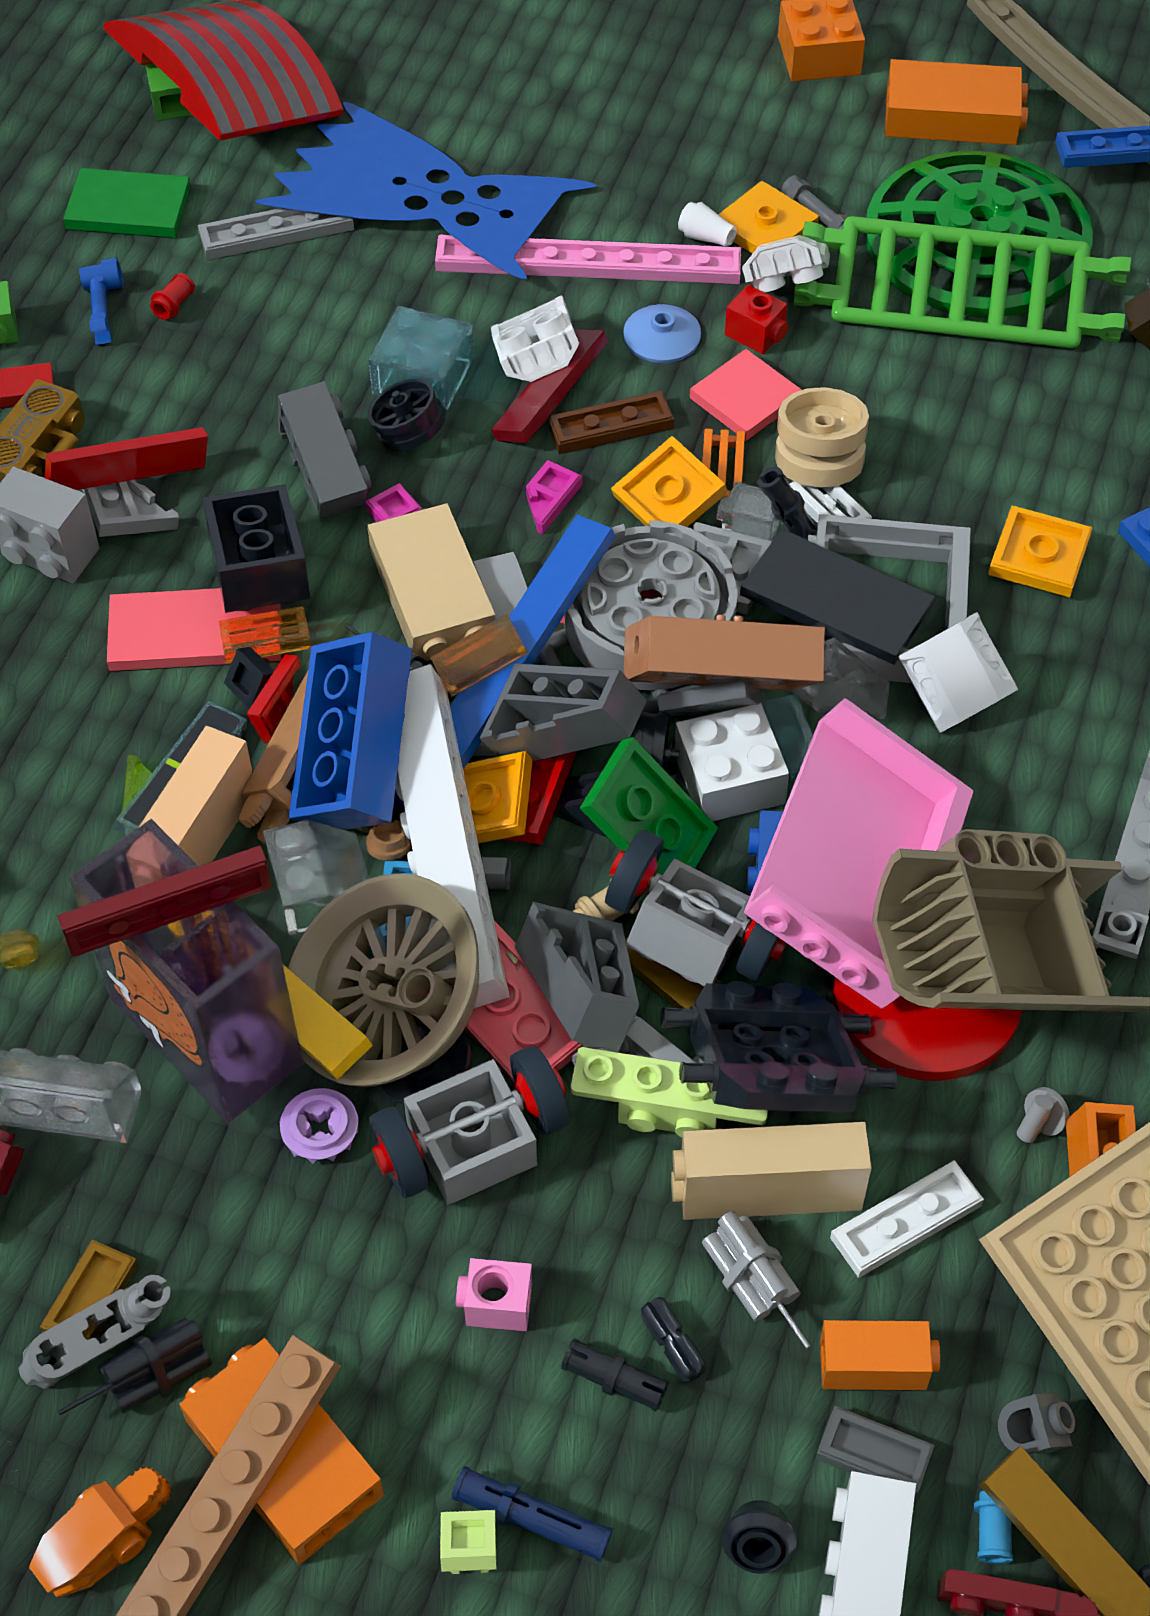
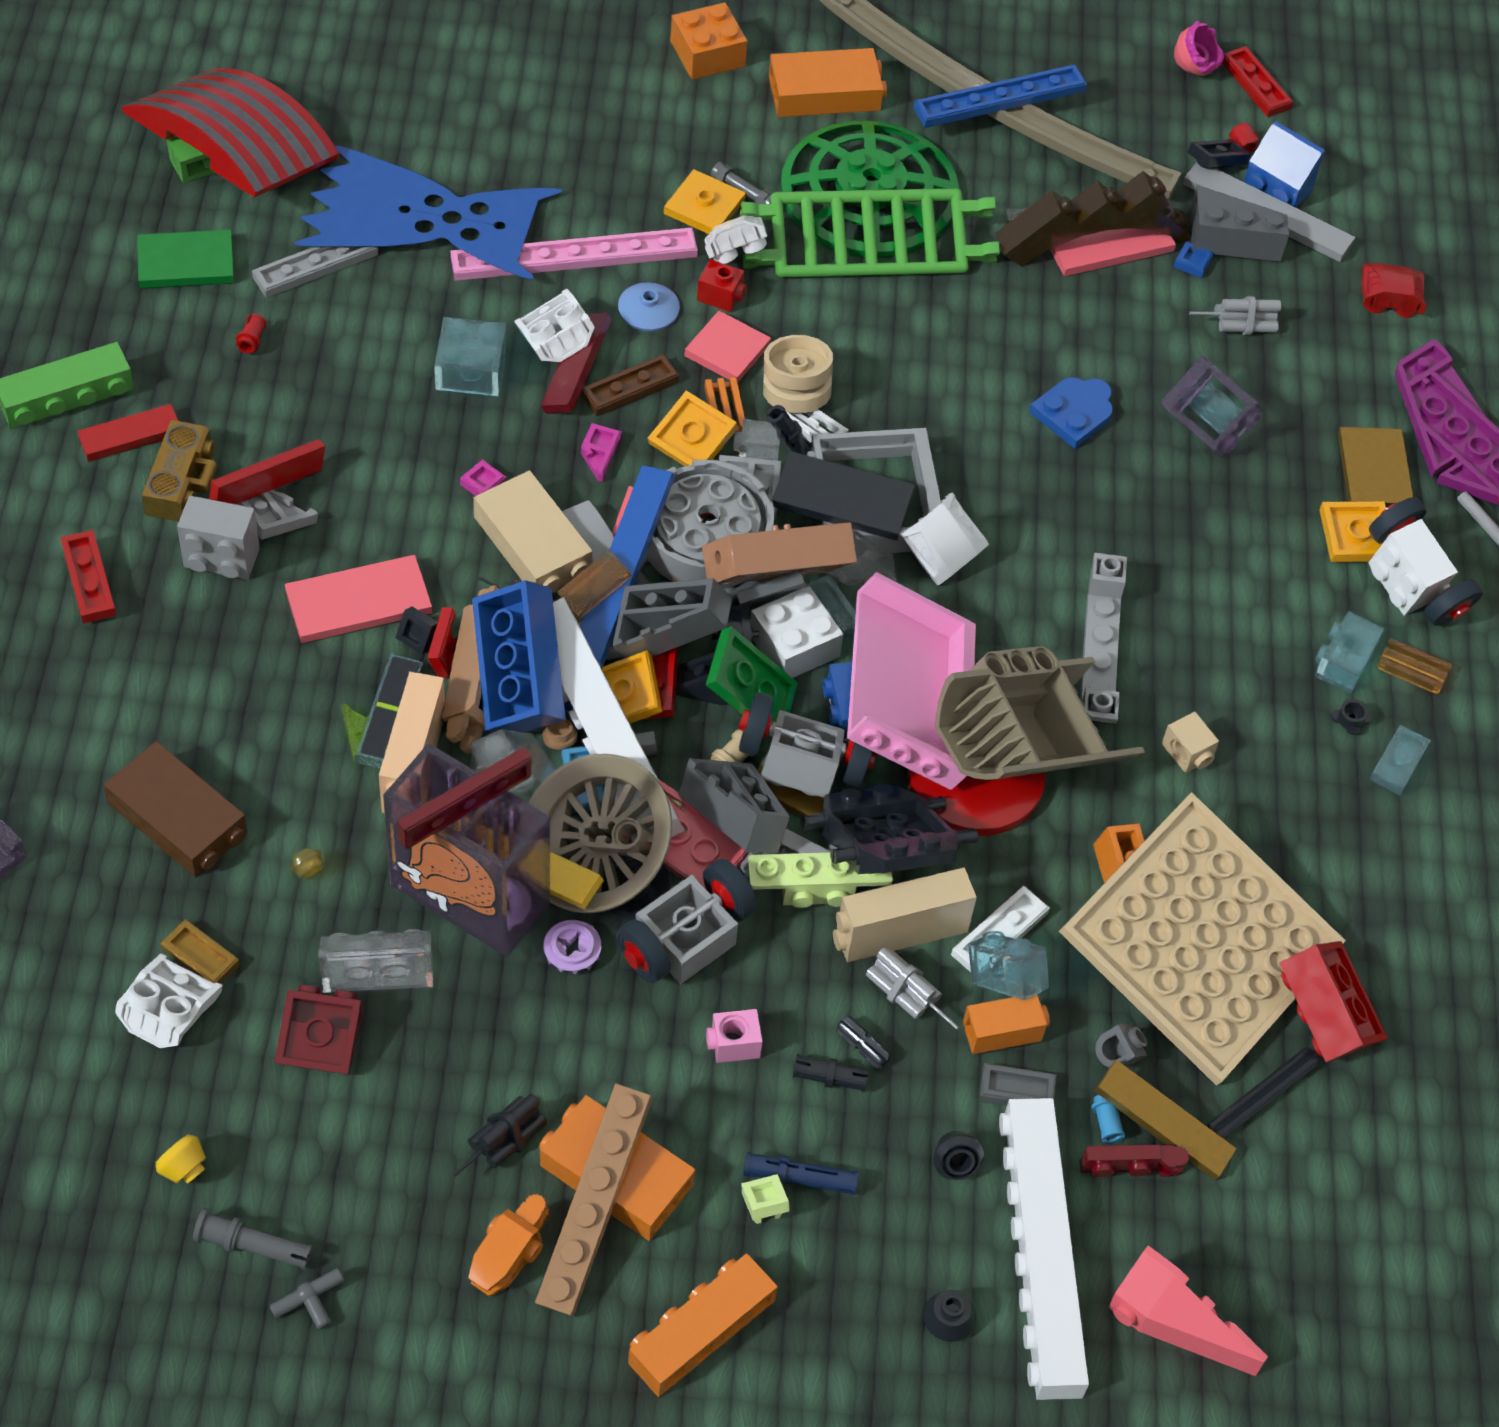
camera: 20 degrees left, 0 degrees up
light grey beam [18,1275,170,1389] -> none
pearl gold tile [40,1240,139,1340] -> none
blue brick [79,257,124,345] -> none
black brick [202,484,310,613] -> none
clear orange tile [219,606,311,663] -> none
dark grey wedge [278,381,372,520] -> none
black wheel [368,379,446,451] -> none
white cone [678,202,737,247] -> none
light orange plate [988,505,1093,598] -> none
light grey plate [1017,1087,1070,1143] -> none
none -> clear light blue brick [968,931,1049,1000]

